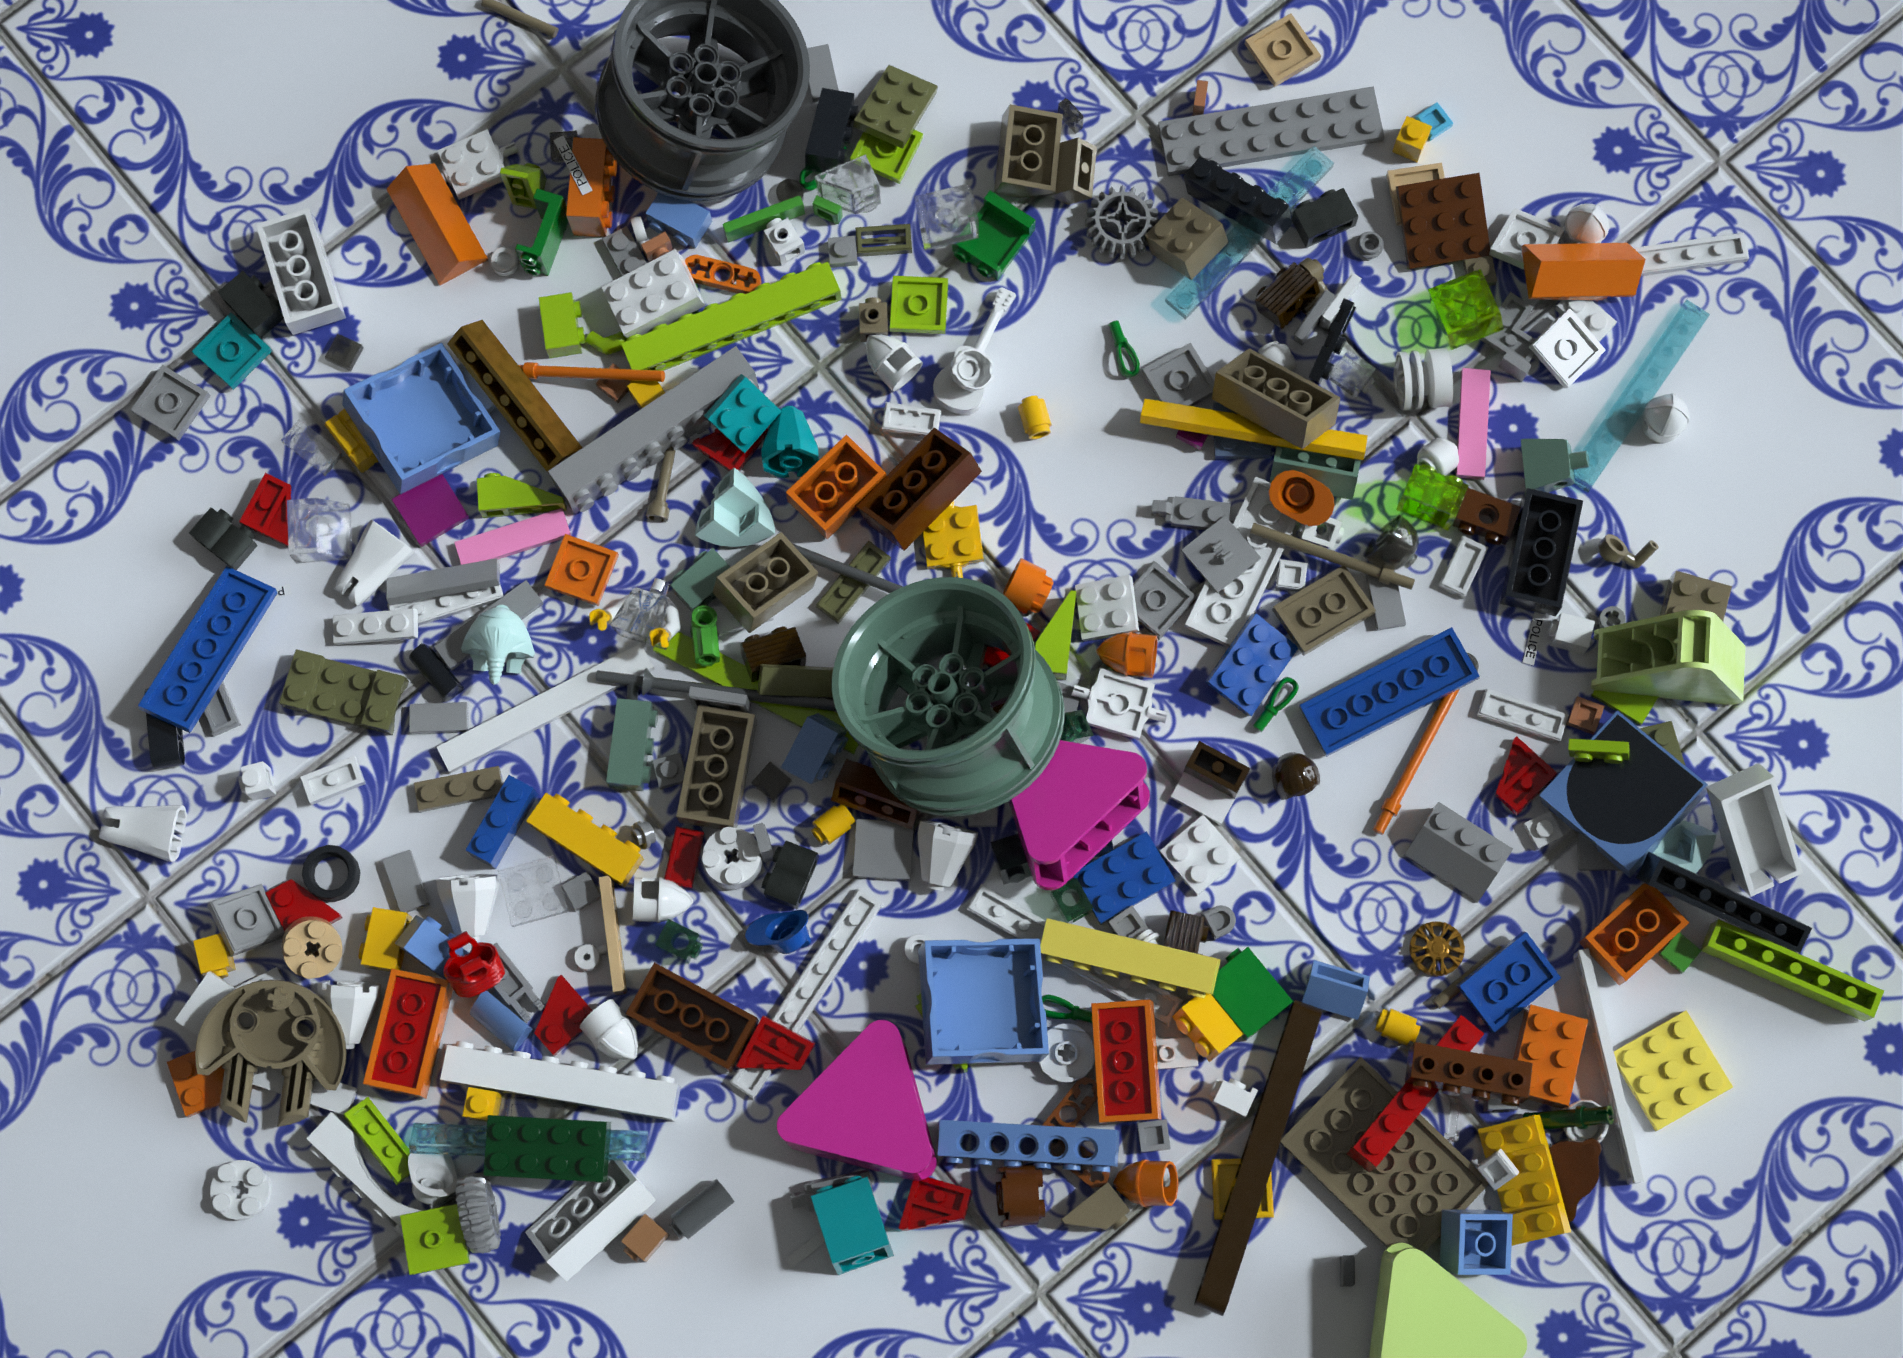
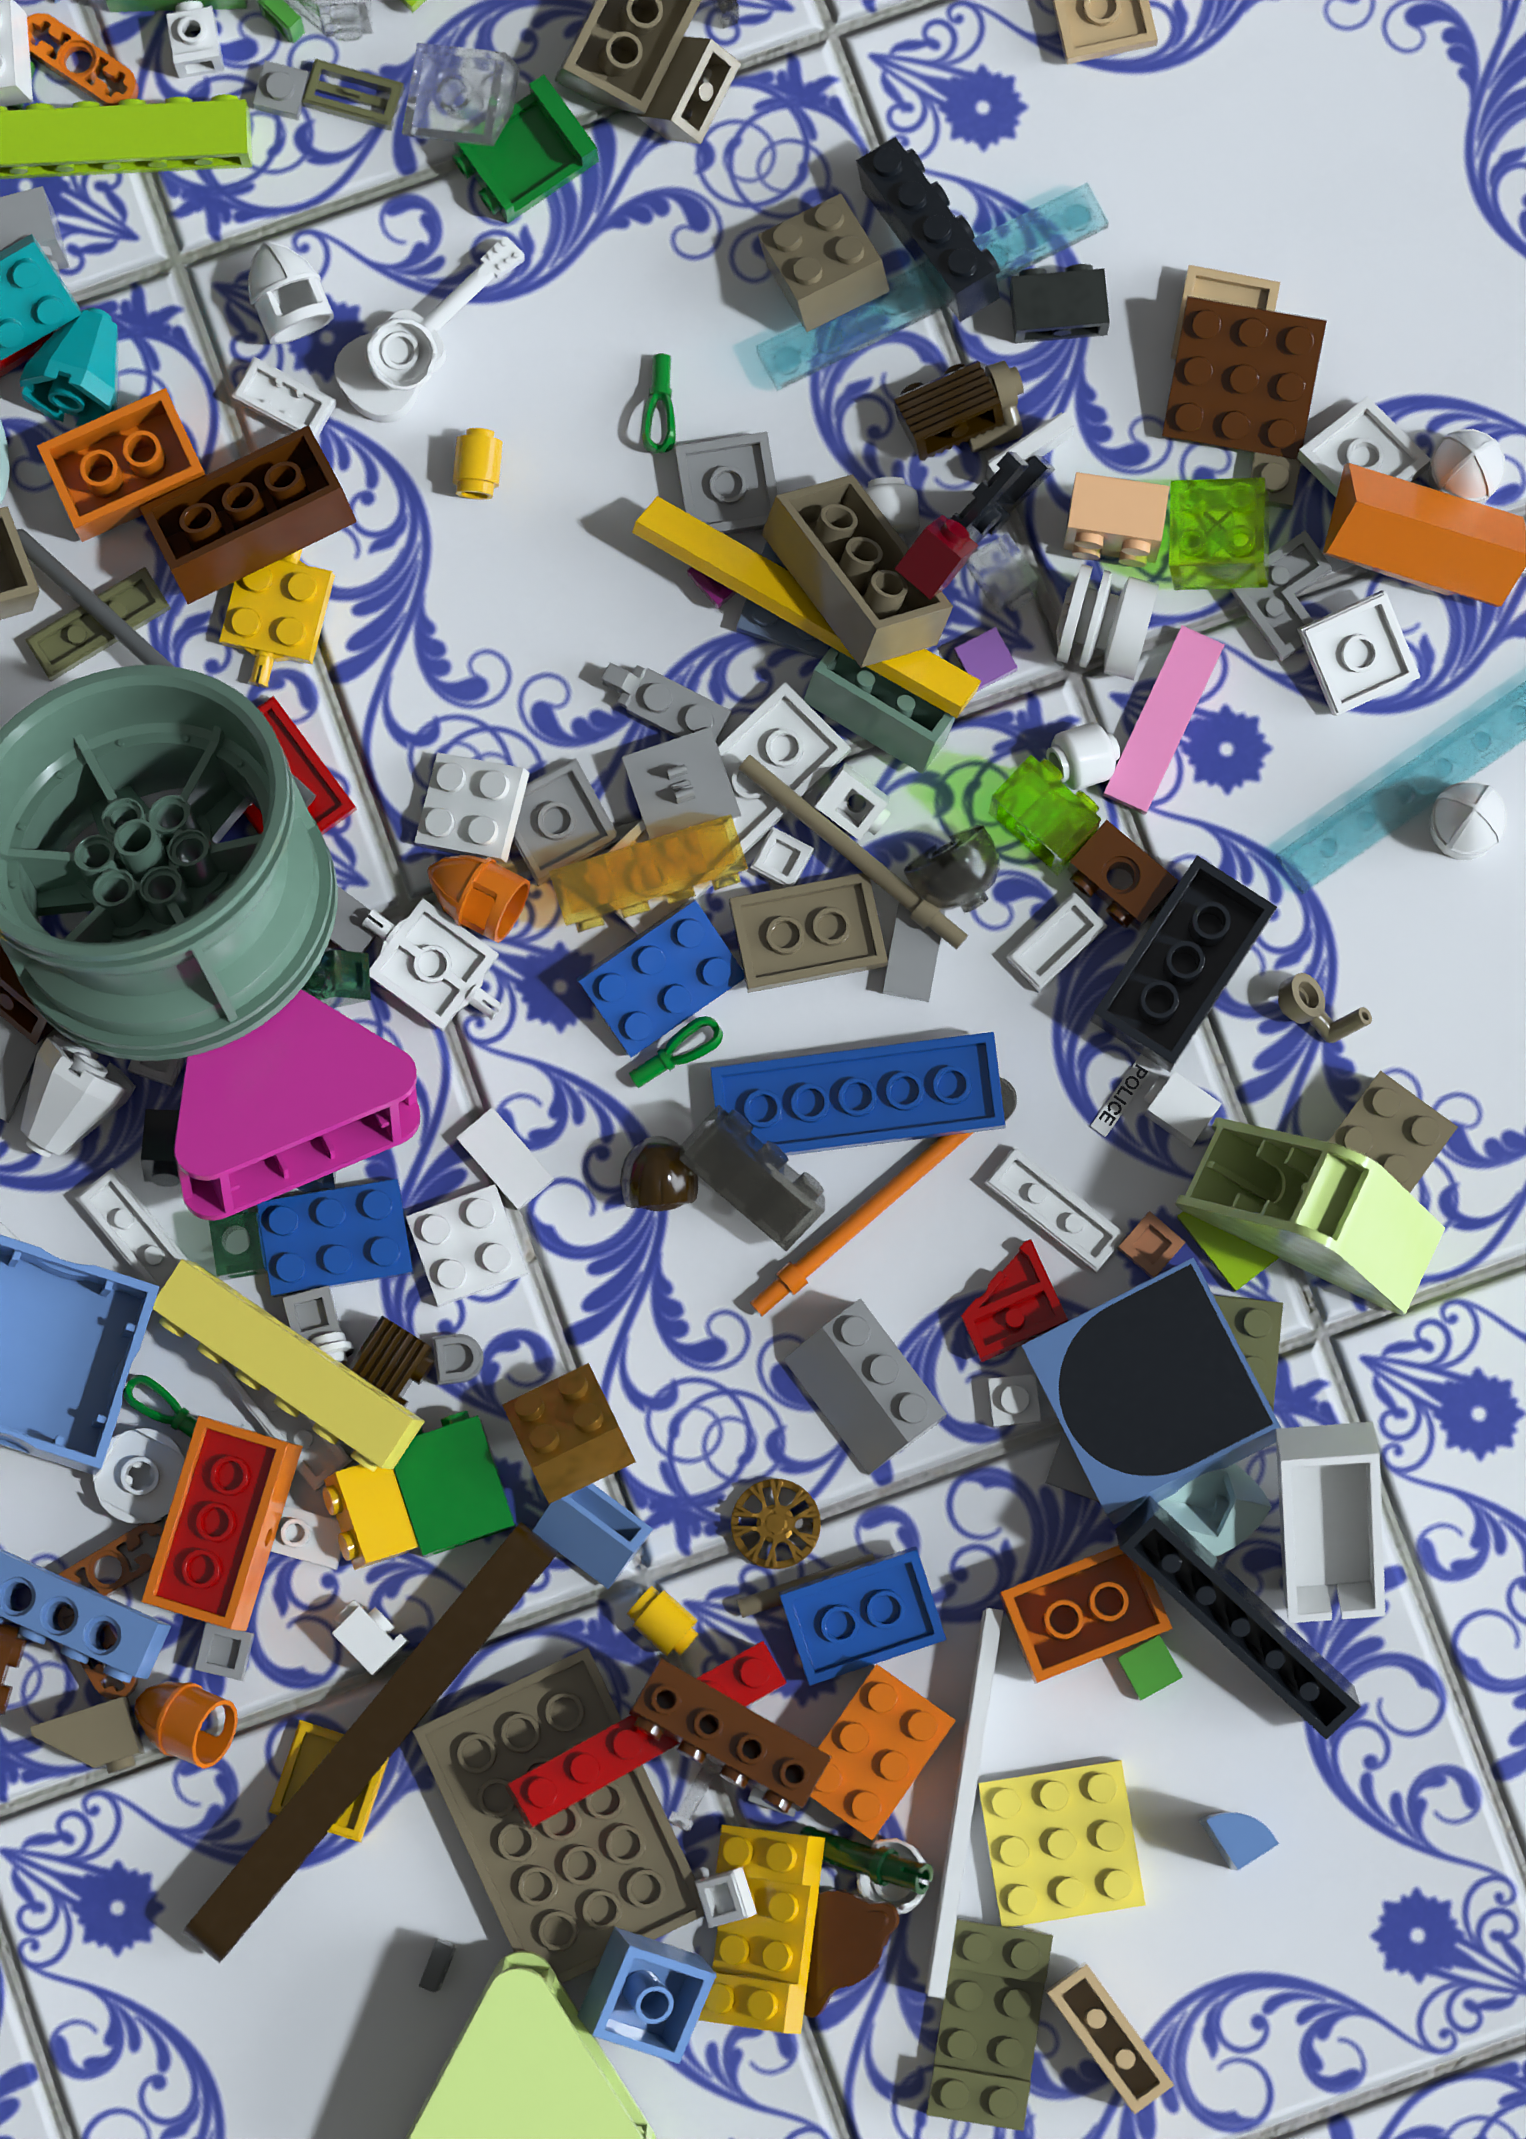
camera: 20 degrees right, 5 degrees up
dark tan brick [859,297,888,342] -> none
lime plate [890,276,948,334] -> none
orange piece [1002,558,1054,614] -> none
lime slope [1035,590,1076,680] -> none
light grey gear [1085,185,1159,260] -> none
light grey plate [1158,86,1385,176] -> none
dark brown brick [1184,741,1250,799] -> none
nougat tile [1192,80,1208,116] -> none
orange piece [1269,470,1335,526] -> none
light grey tile [1294,289,1335,346] -> none
light grey plate [1356,231,1384,259] -> none
yellow brick [1392,116,1432,162] -> none
medium azure tile [1414,102,1453,141] -> none
light grey tile [1498,351,1531,382] -> none
sand green torso [1521,439,1589,493] -> none
white plate [1555,300,1617,342] -> none
lime plate [1568,739,1630,764] -> none
light grey bush [1597,606,1625,628] -> none
lime brick [1701,919,1884,1022] -> none
none -> pearl gold brick [502,1363,636,1504]
none -> clear yellow brick [549,814,748,933]
none -> clear smoke brick [679,1105,825,1251]
none -> dark red brick [894,515,979,600]
none -> olive piece [926,1919,1053,2131]
none -> medium lavender tile [954,627,1018,691]
none -> tan brick [1045,1962,1174,2114]
none -> light nougat brick [1063,472,1170,567]
none -> medium blue brick [1199,1812,1279,1871]

